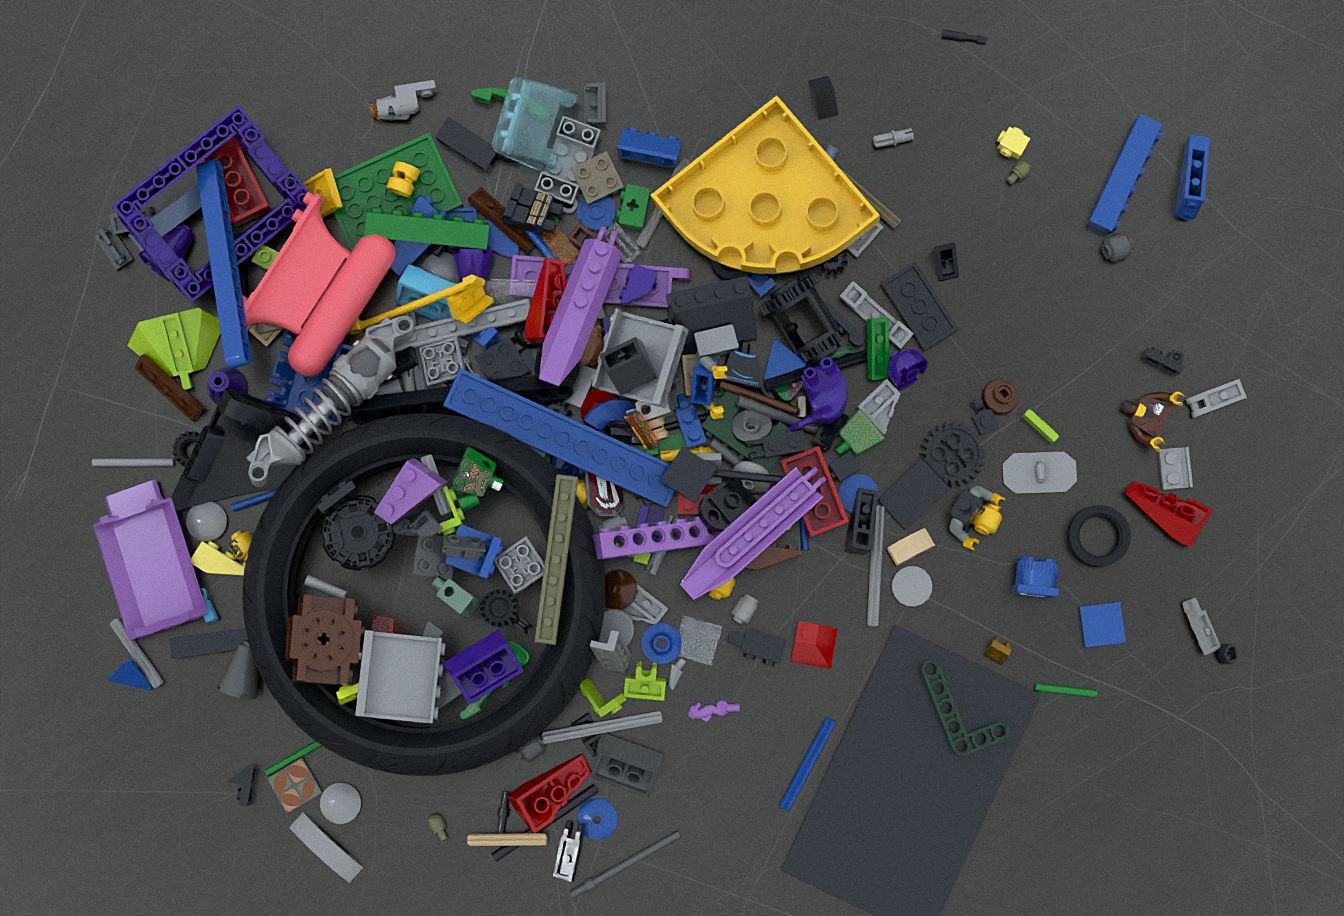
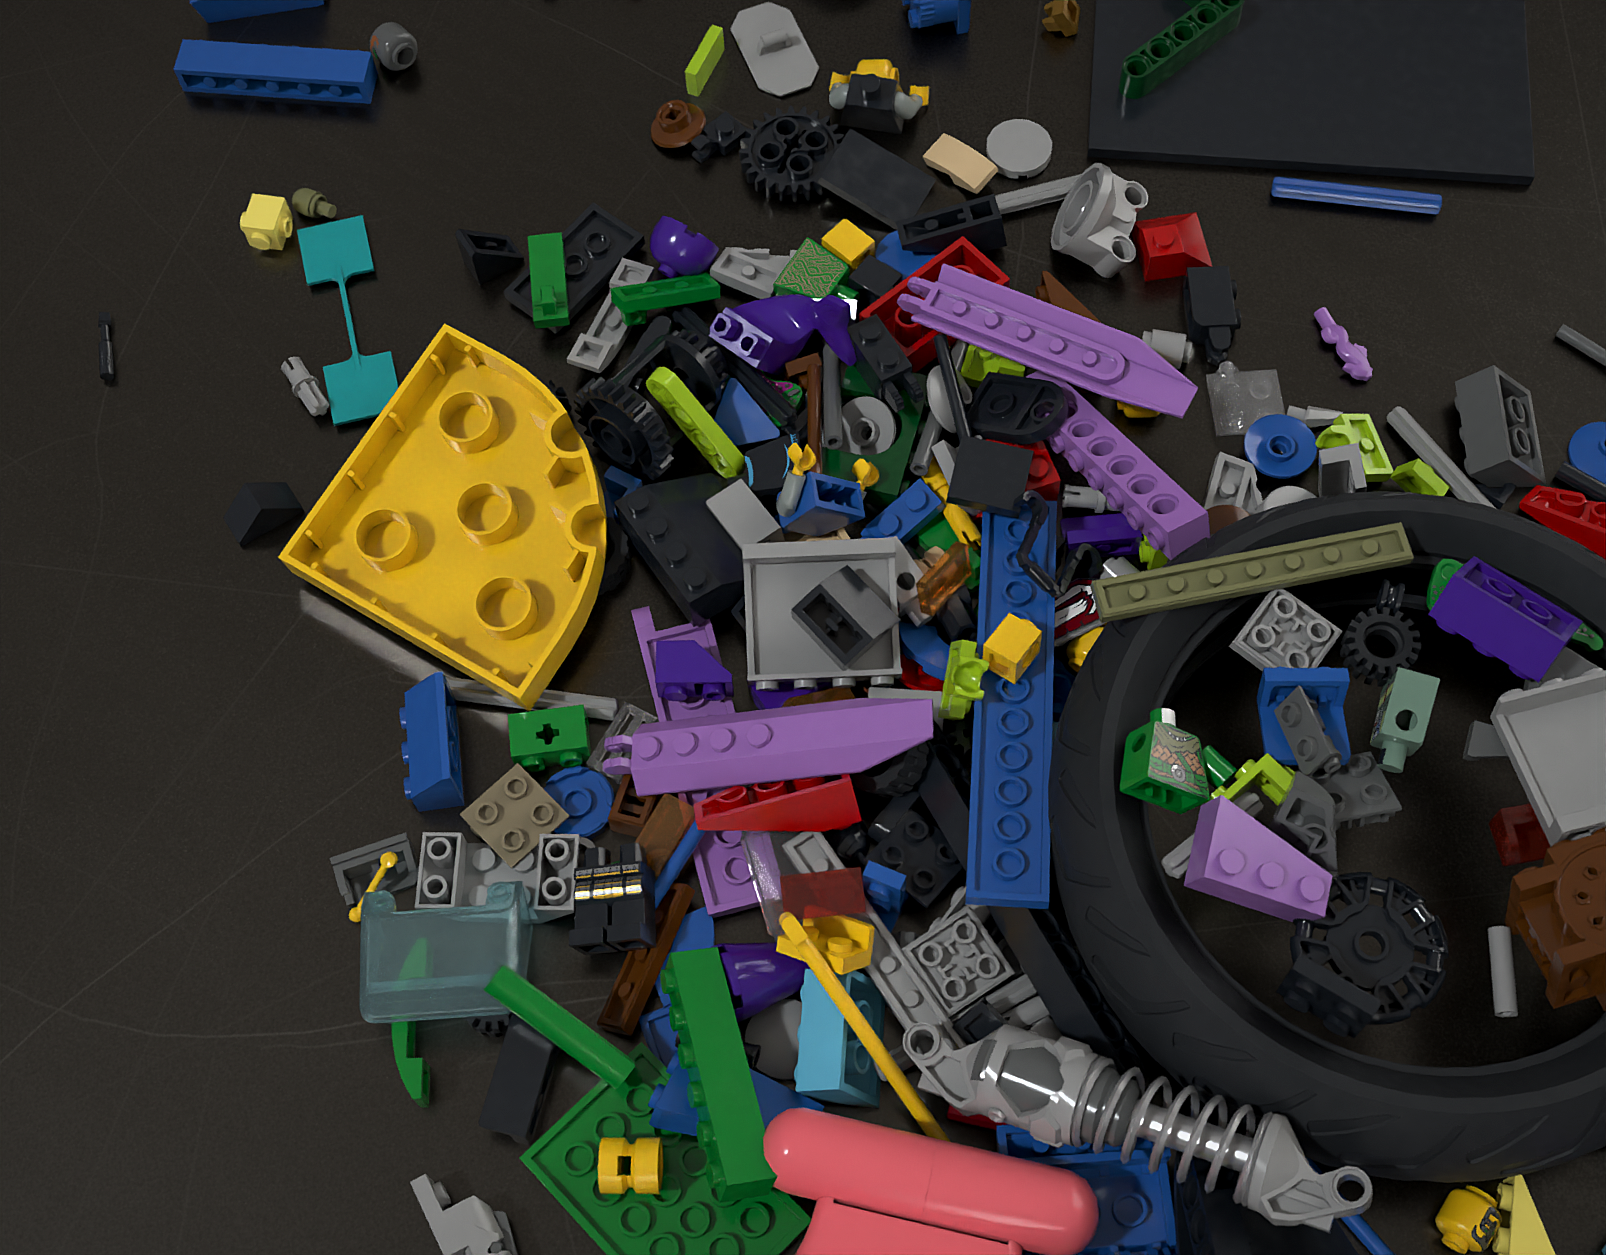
camera: 105 degrees left, 20 degrees down
none -> teal hinge [297,215,399,426]
none -> yellow hinge [349,851,398,922]
none -> green brick [483,964,636,1089]
none -> green hinge [528,232,570,329]
none -> lime beam [646,367,746,479]
none -> clear red hinge [780,867,866,920]
none -> yellow panel [821,219,875,275]
none -> lime plate [938,639,989,720]
none -> yellow brick [982,613,1042,684]
none -> black piece [1013,490,1103,598]
none -> light grey piece [1051,163,1148,278]

